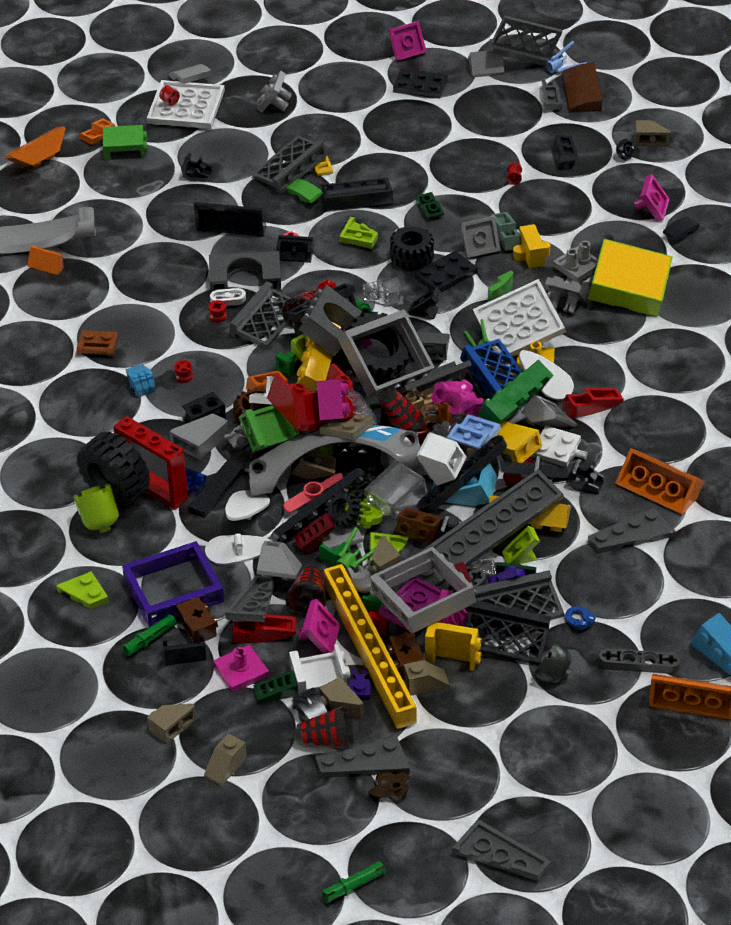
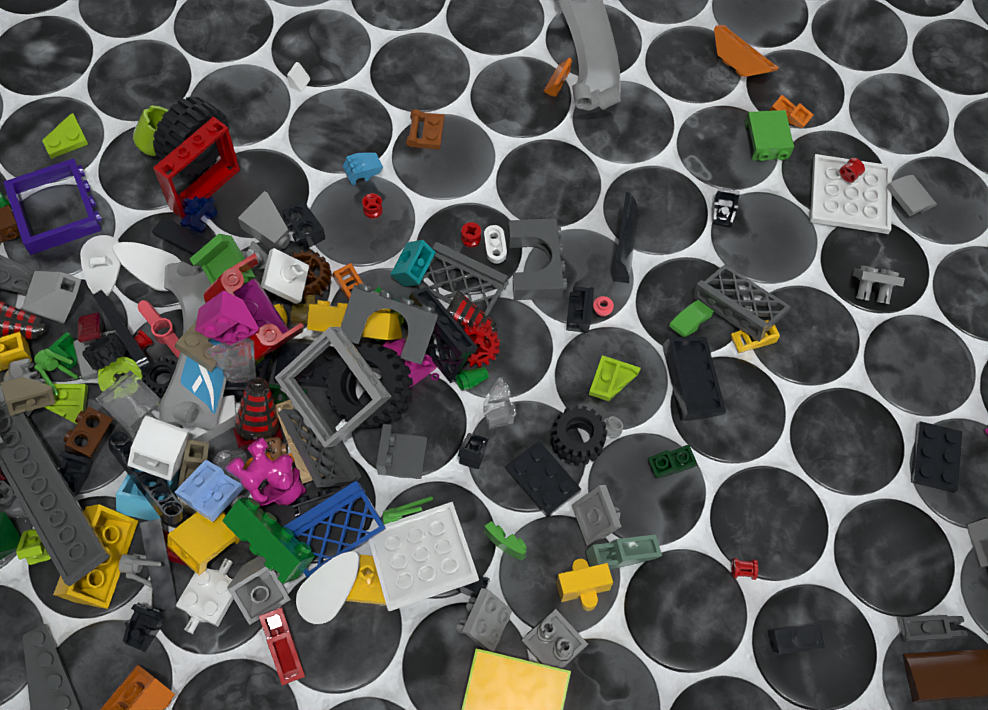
camera: 85 degrees right, 20 degrees up
none -> white slope [287,62,310,92]
none -> teal brick [390,240,436,287]

